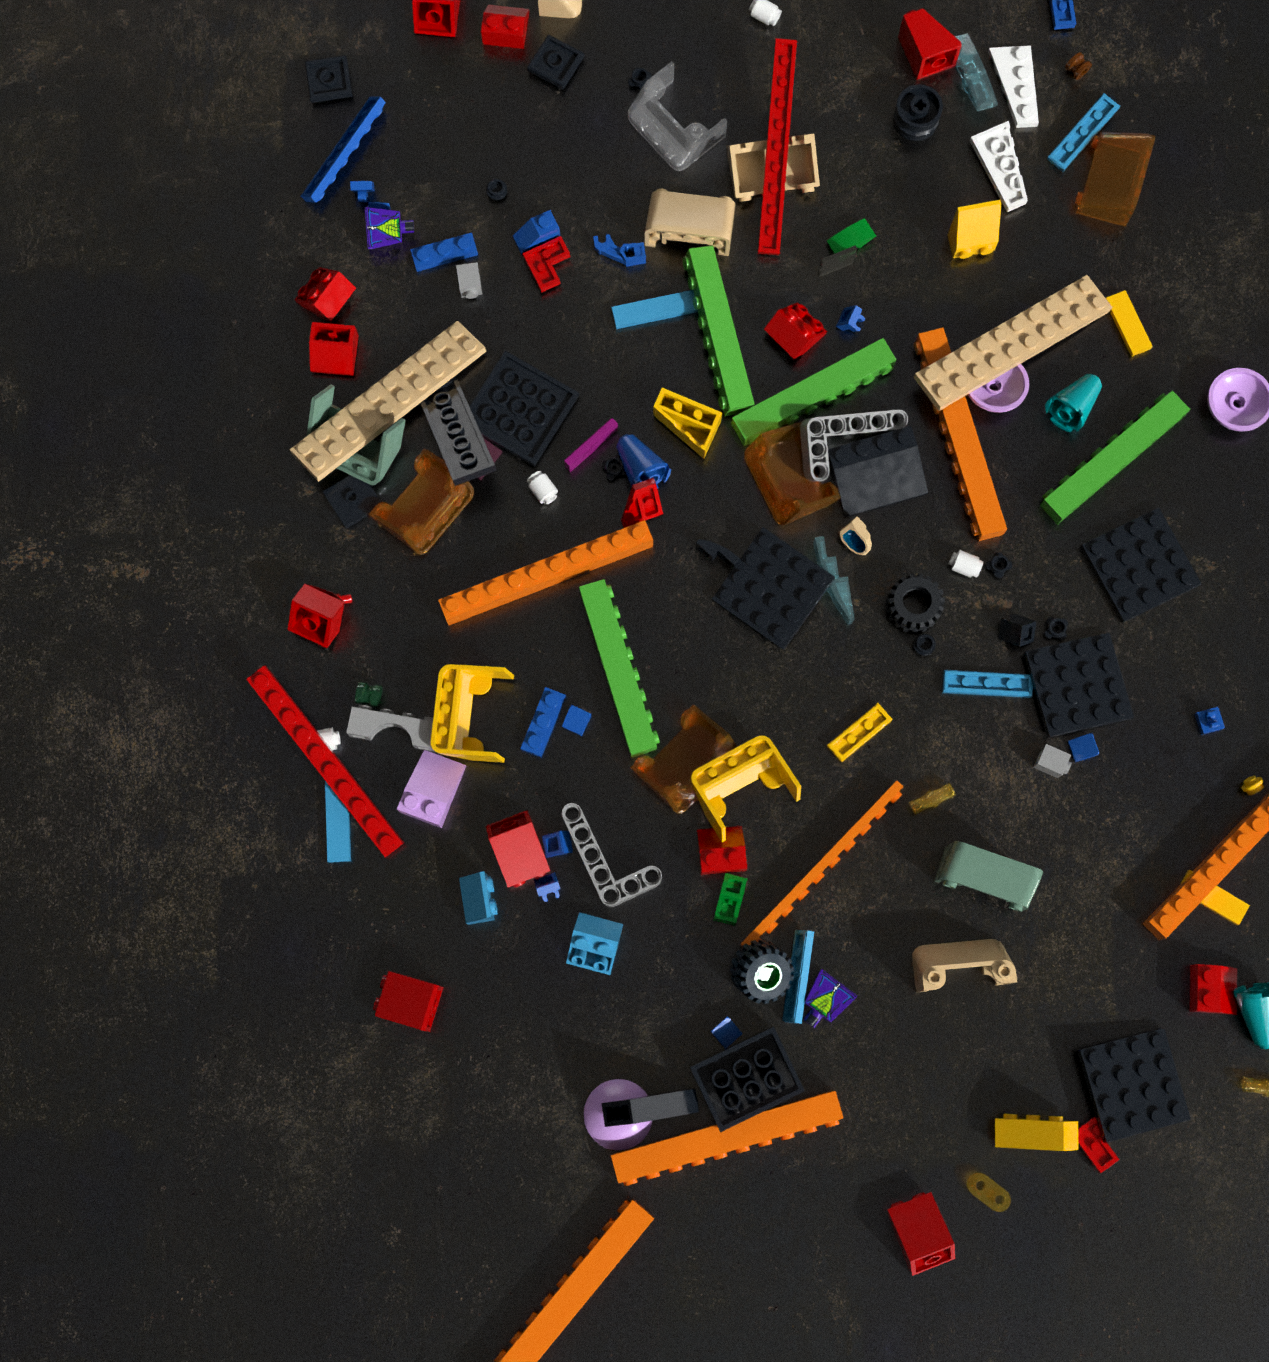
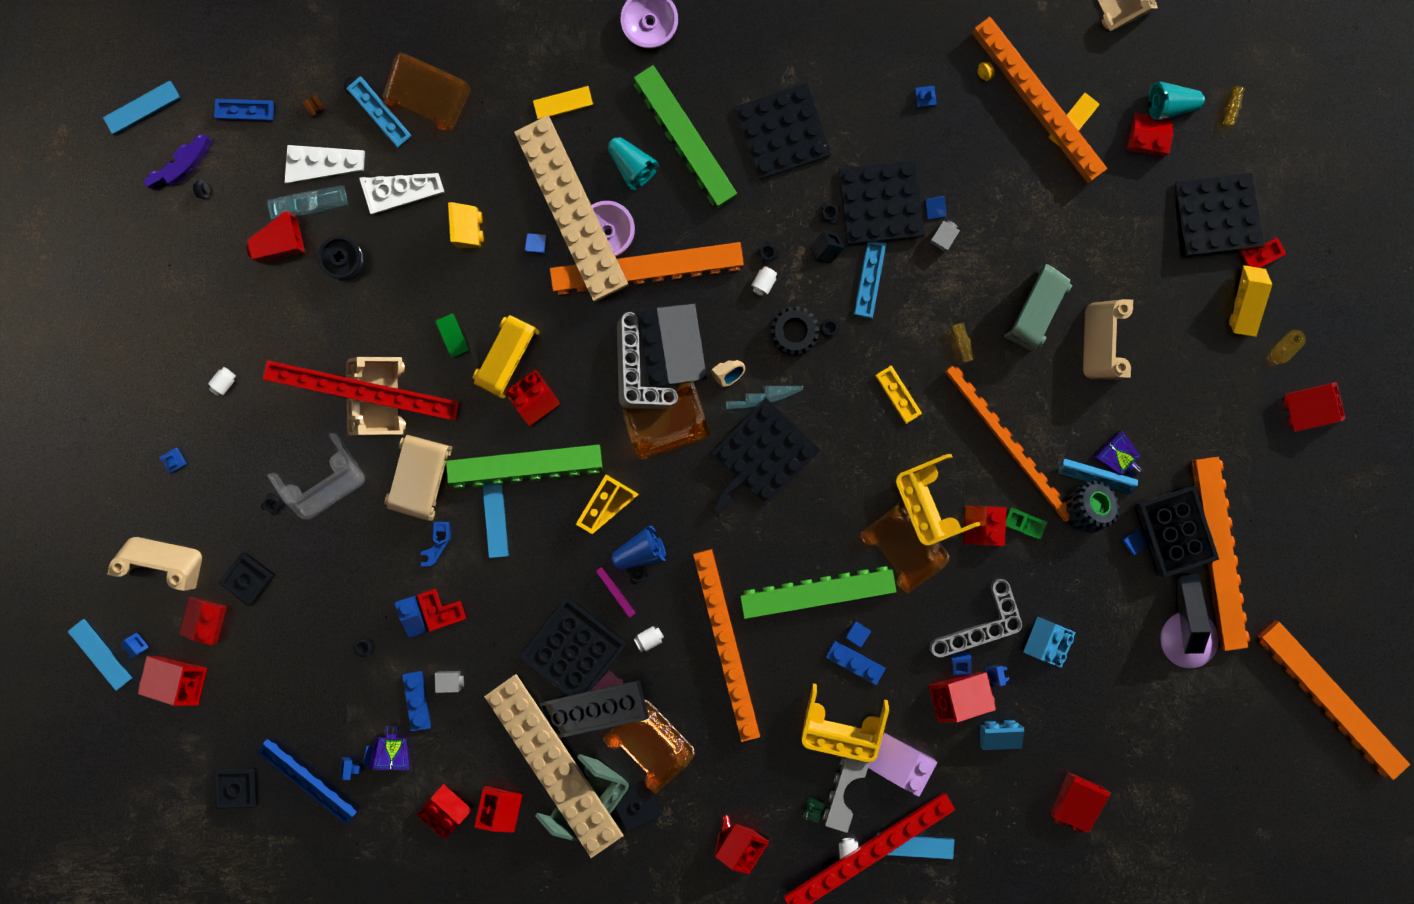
camera: 85 degrees left, 10 degrees up
red wing [621,478,663,528] -> none
bright green brick [731,338,896,446] -> none
blue tile [836,305,865,332] -> none
none -> yellow windscreen [472,315,540,399]
none -> blue slope [525,233,547,254]

